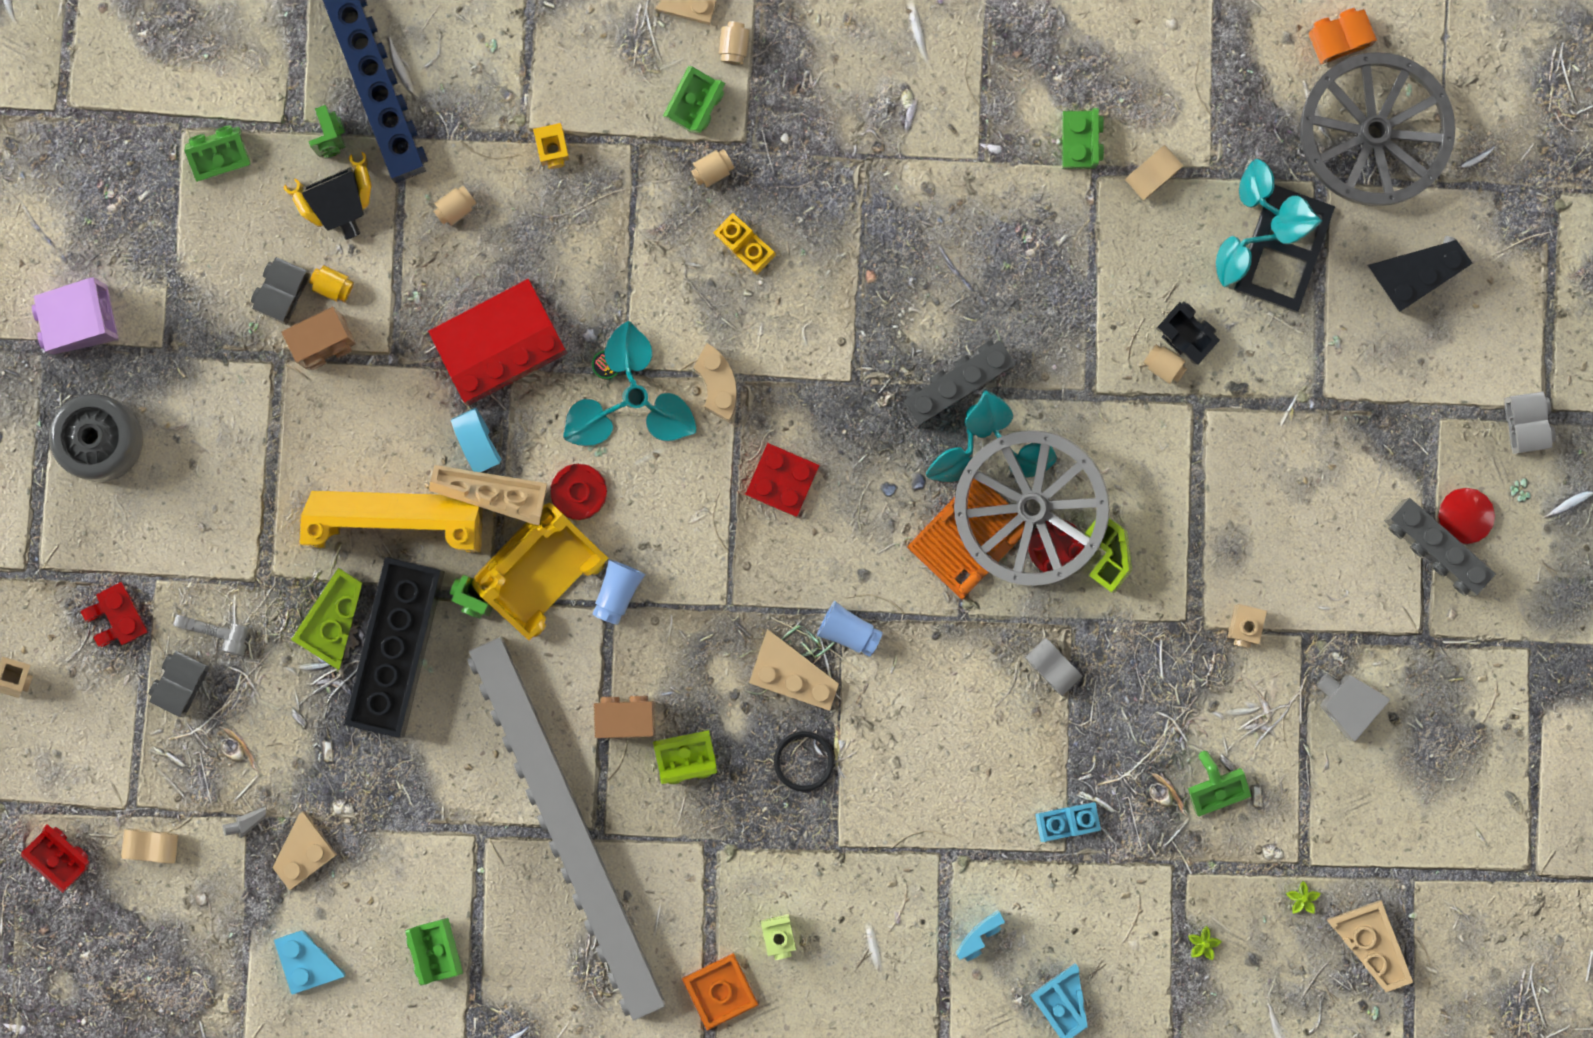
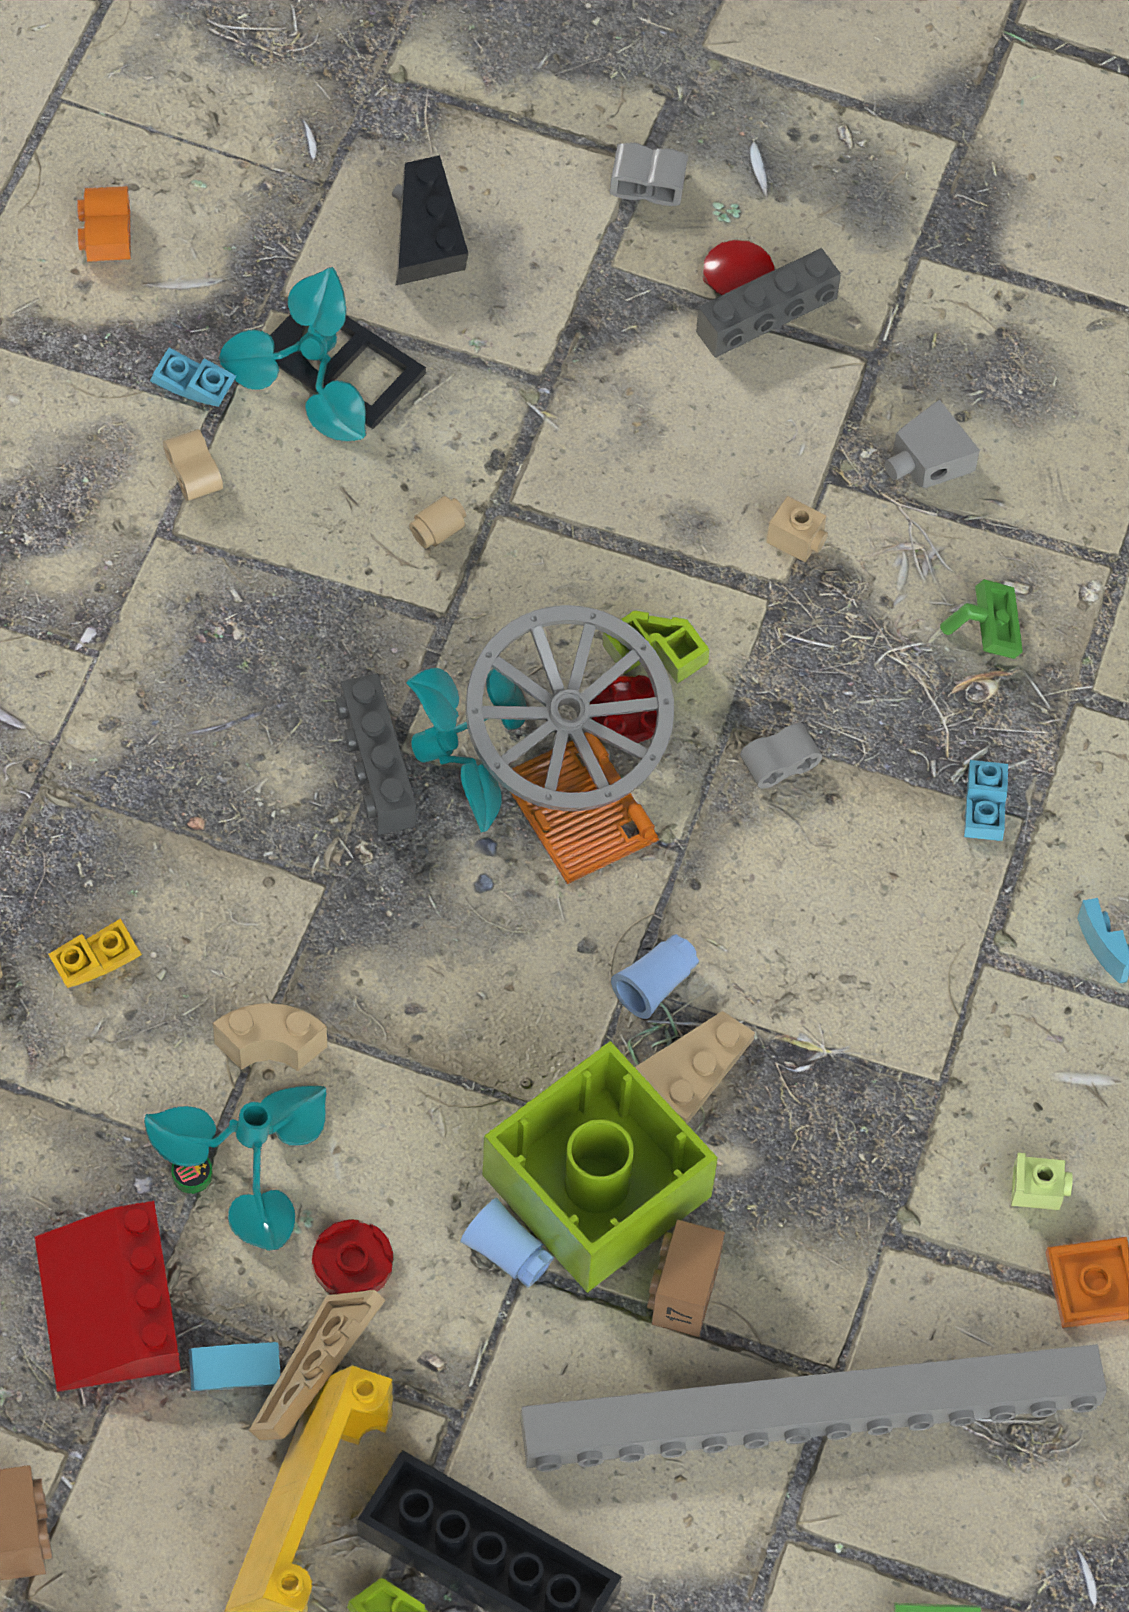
camera: 75 degrees left, 25 degrees down
bright green bracket [450,575,493,619] -> none
yellow windscreen [472,503,609,641] -> none
lime bracket [653,730,717,784] -> none
red plate [745,443,820,518] -> none
black tyre [774,731,834,792] -> none
bright green bracket [1062,108,1104,169] -> none
black cylinder [1156,301,1220,365] -> none
flat silver wheel [1300,52,1455,206] -> none
none -> medium azure slope [150,347,236,407]
none -> lime brick [482,1041,718,1293]

